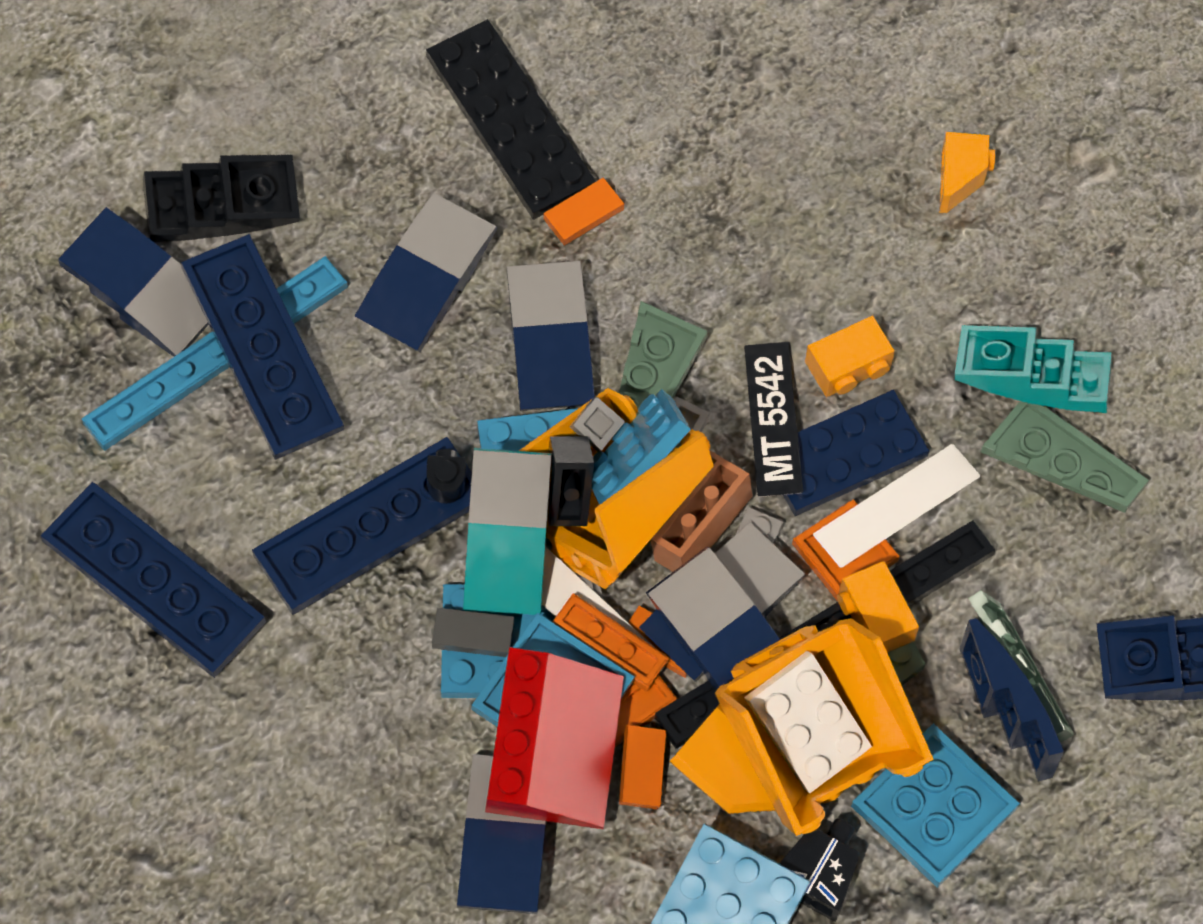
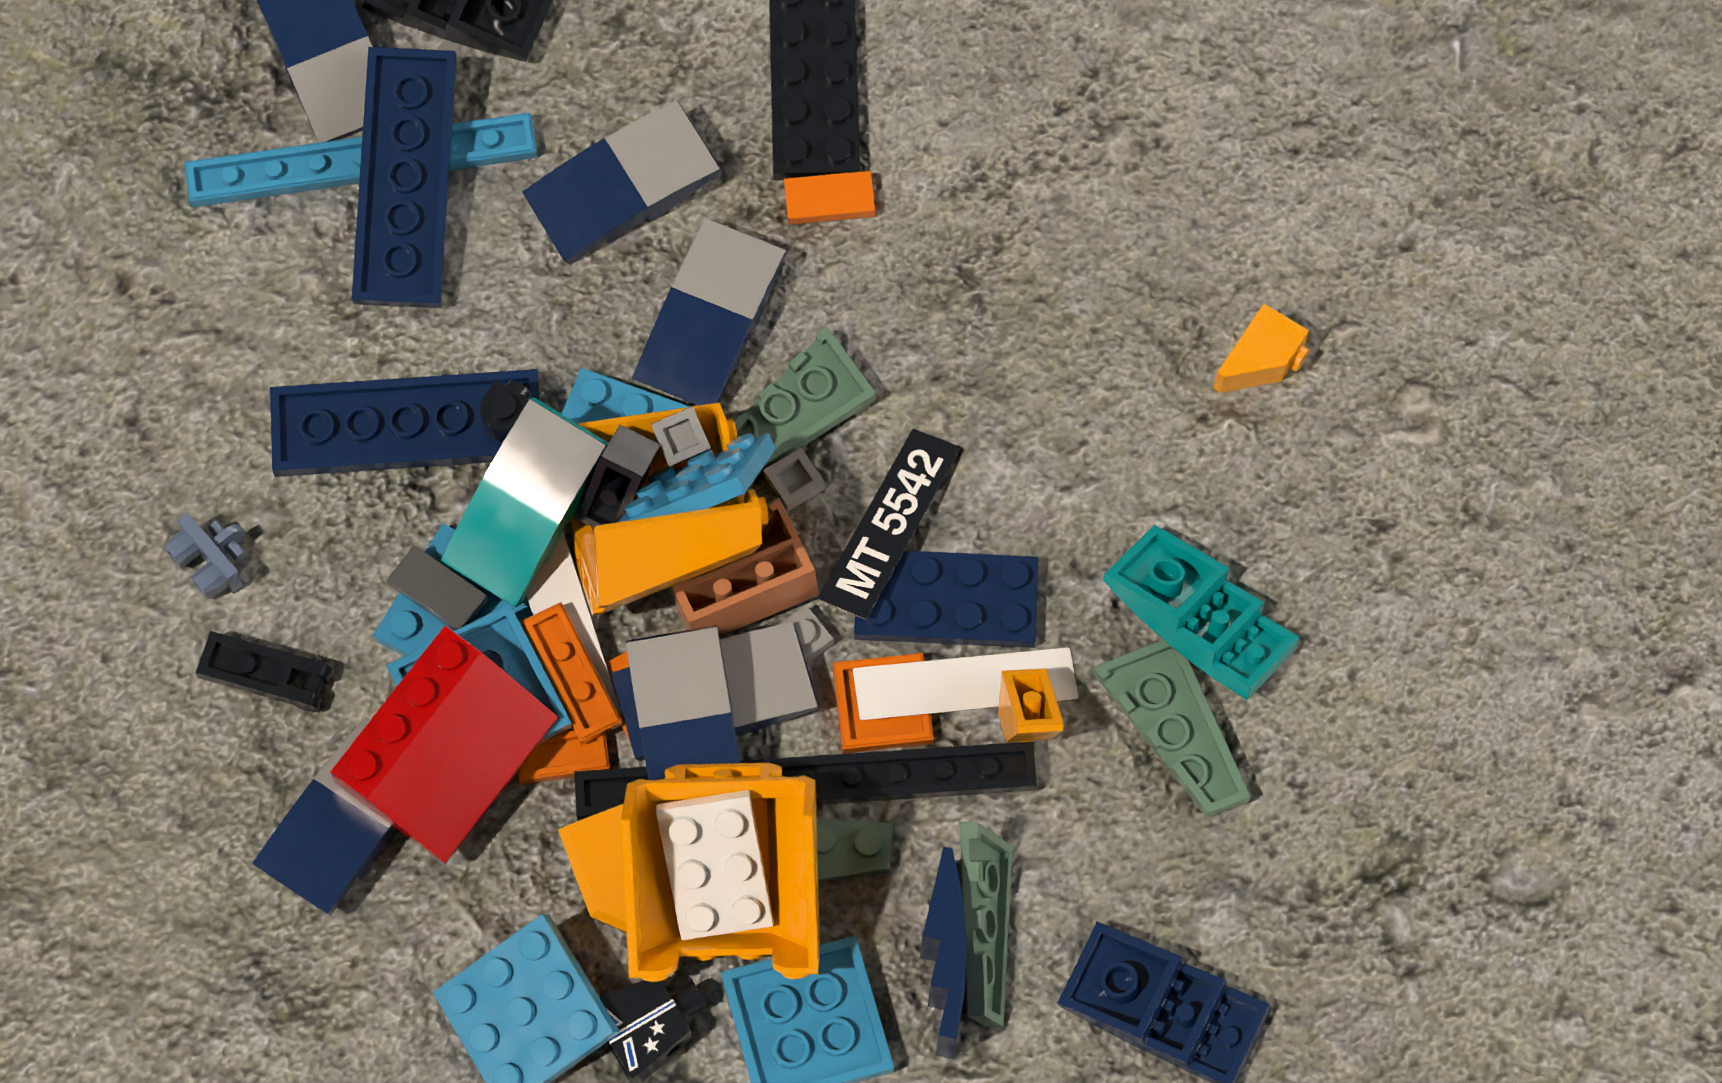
camera: 30 degrees right, 5 degrees up
dark blue plate [40,482,266,678] -> none
orange tile [619,725,666,810] -> none
light orange brick [805,315,895,398] -> none
light orange brick [837,561,919,653] -> none
none -> sand blue hips [164,513,246,599]
none -> black plate [195,631,333,713]
none -> light orange slope [998,668,1064,742]

